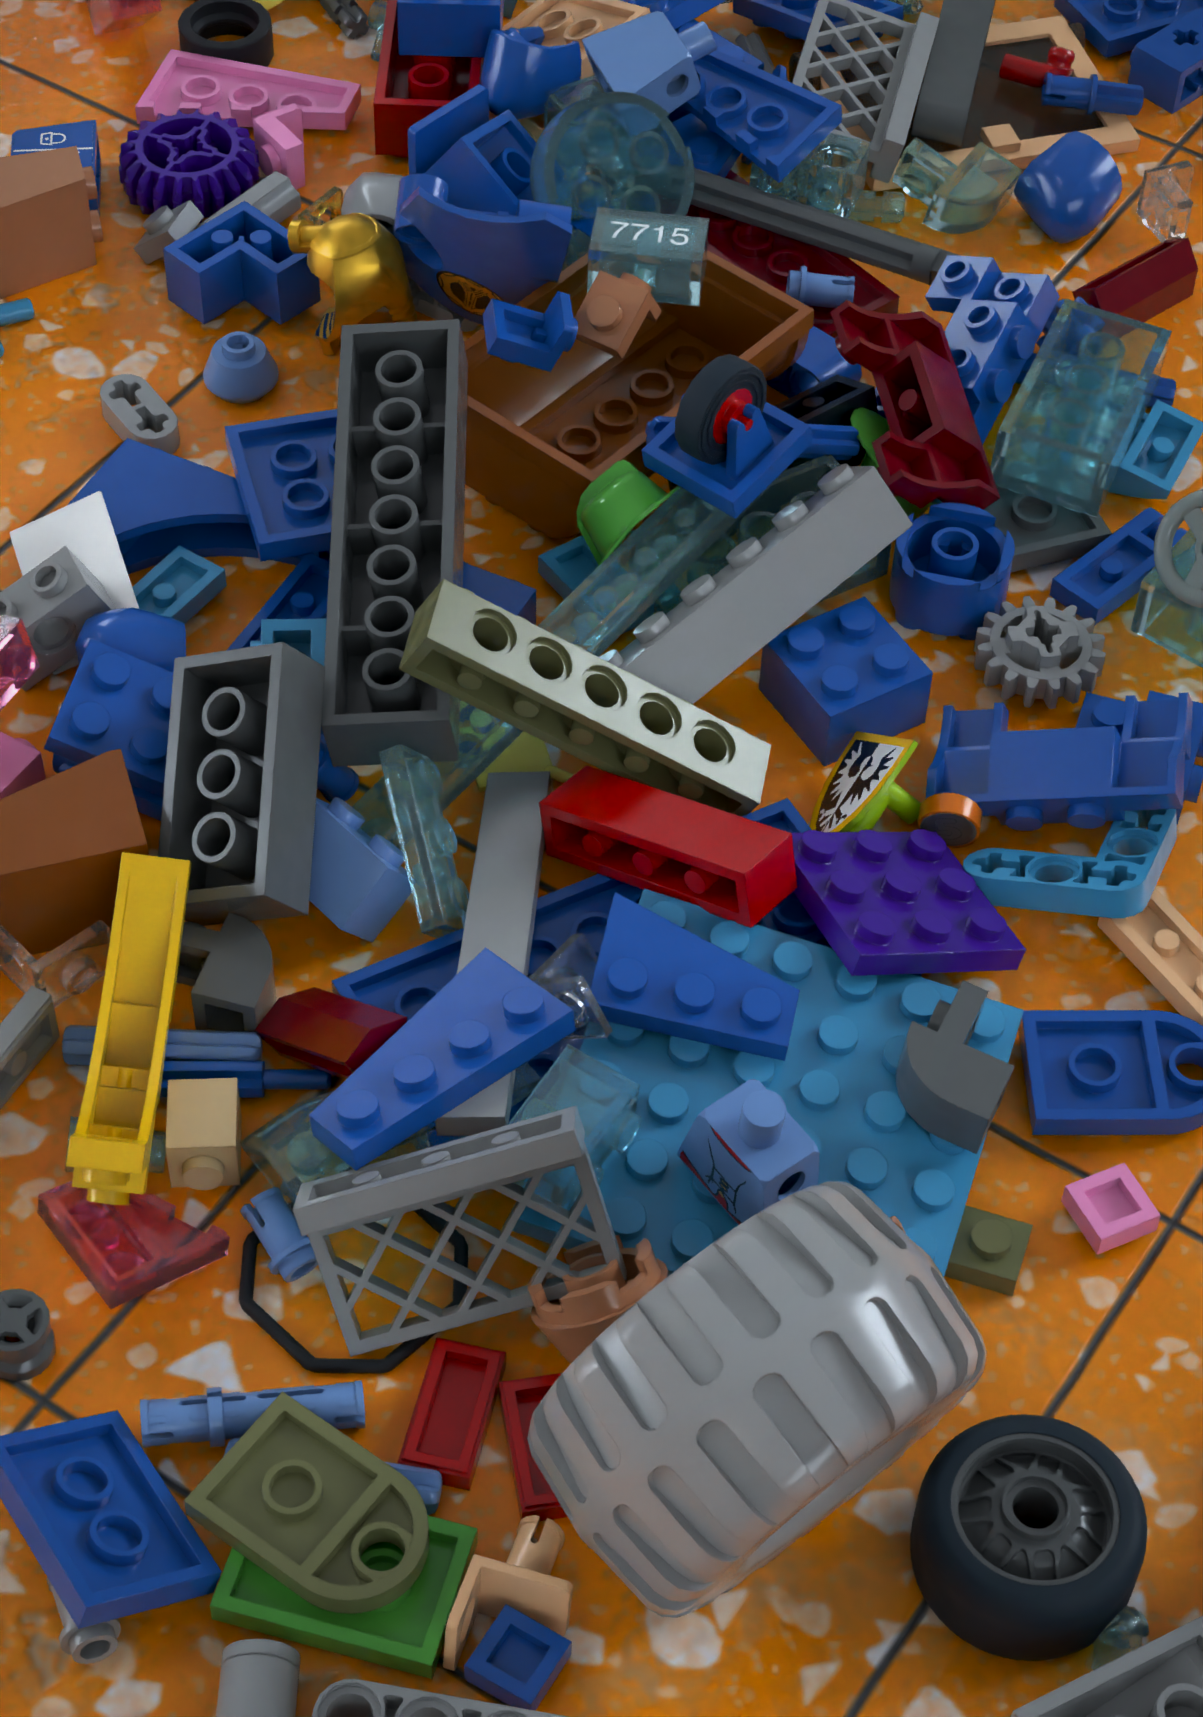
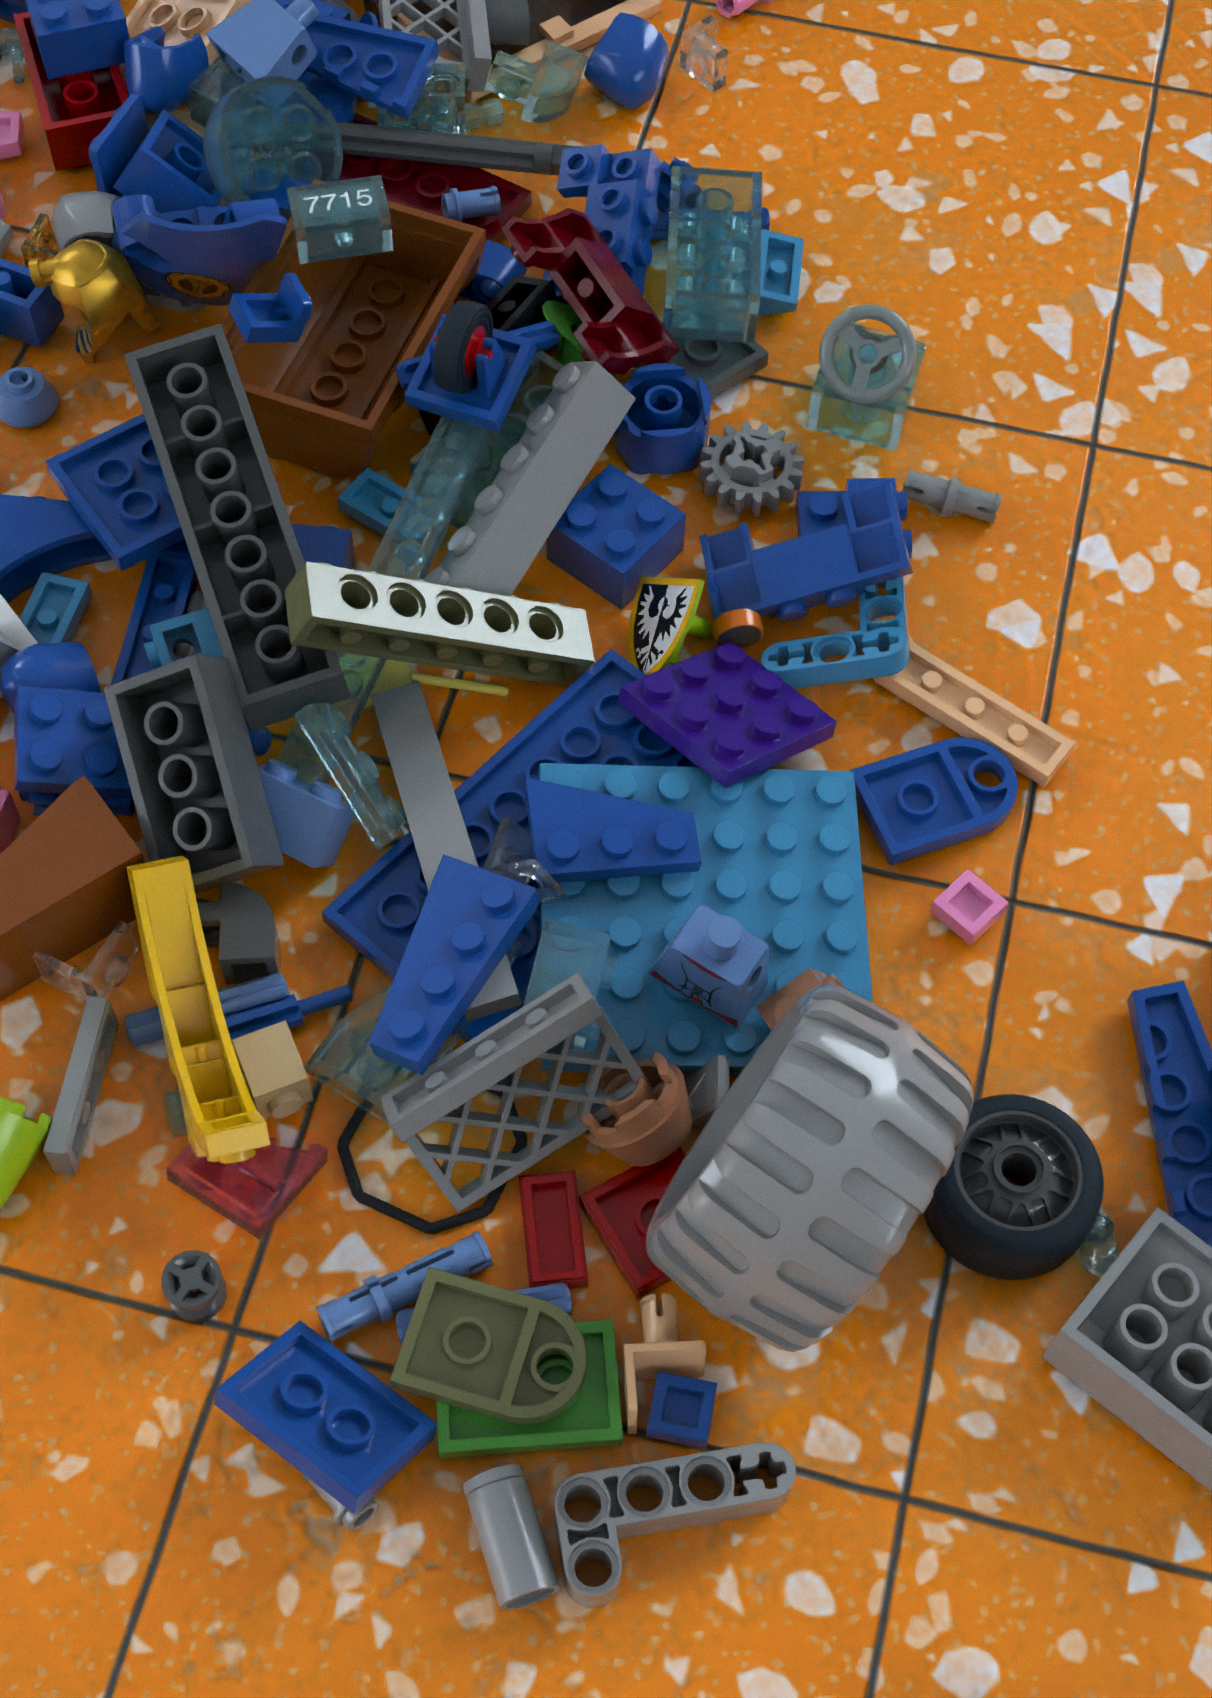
camera: 20 degrees left, 10 degrees up
medium blue pin [240,1187,318,1282] -> none
dark red piece [254,987,407,1079] -> none
red brick [539,765,797,928] -> none
nougat bracket [574,270,662,359] -> none
bright green piece [577,460,680,591] -> none
dark grey brick [896,980,1014,1154] -> none
olive plate [945,1205,1033,1296] -> none
blue plate [1049,507,1197,626] -> none
dark red piece [1072,238,1198,346] -> none

